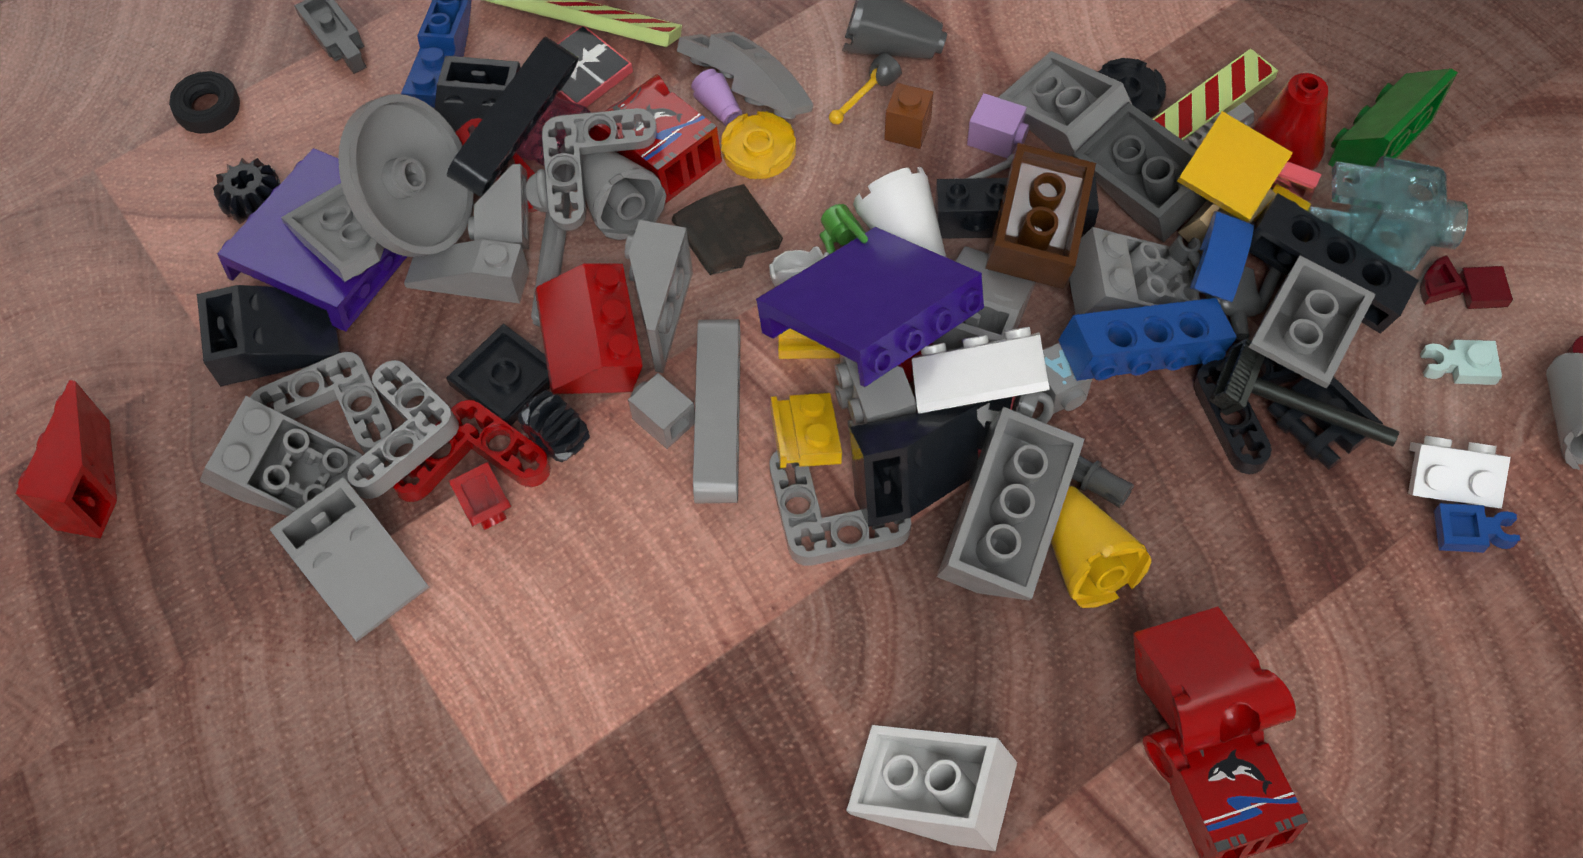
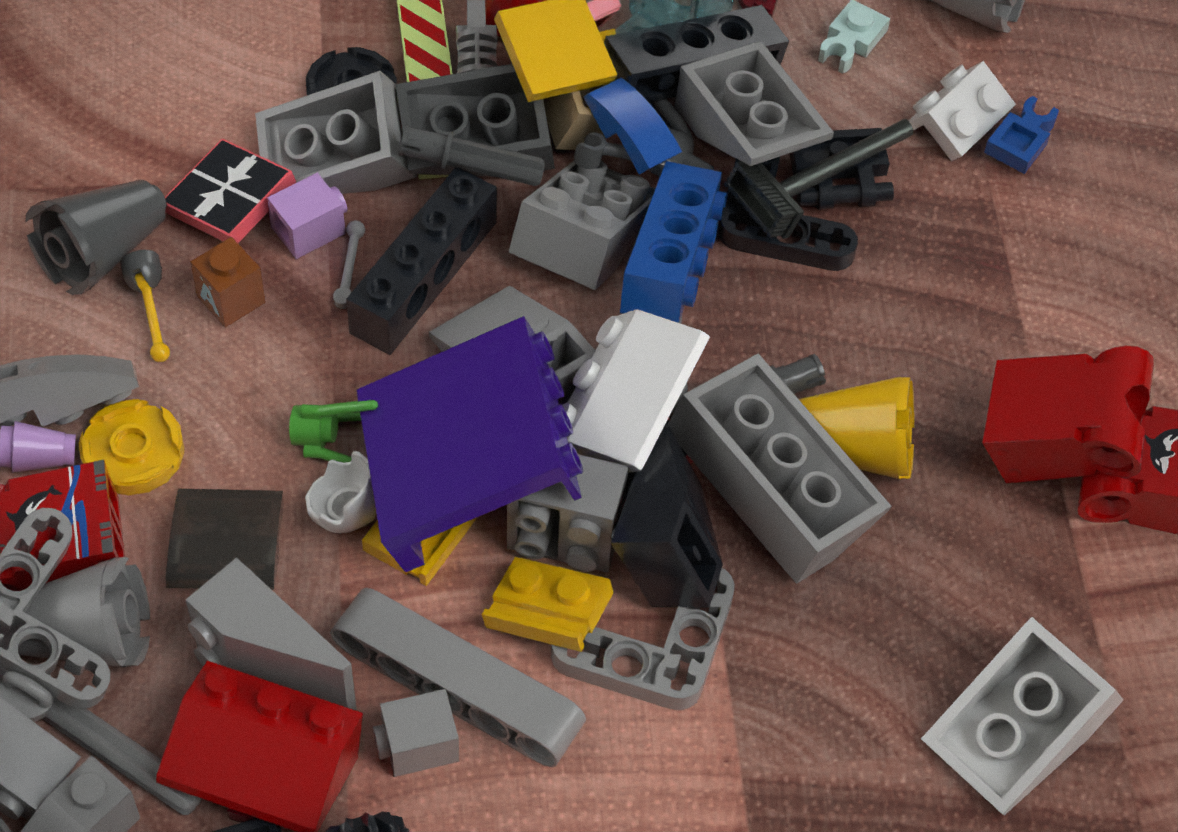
camera: 65 degrees left, 5 degrees down
white cone [853,167,947,258] -> none
reddish brown slope [985,143,1096,289] -> none
none -> black tile [165,138,296,243]
none -> dark grey axle [399,124,545,186]

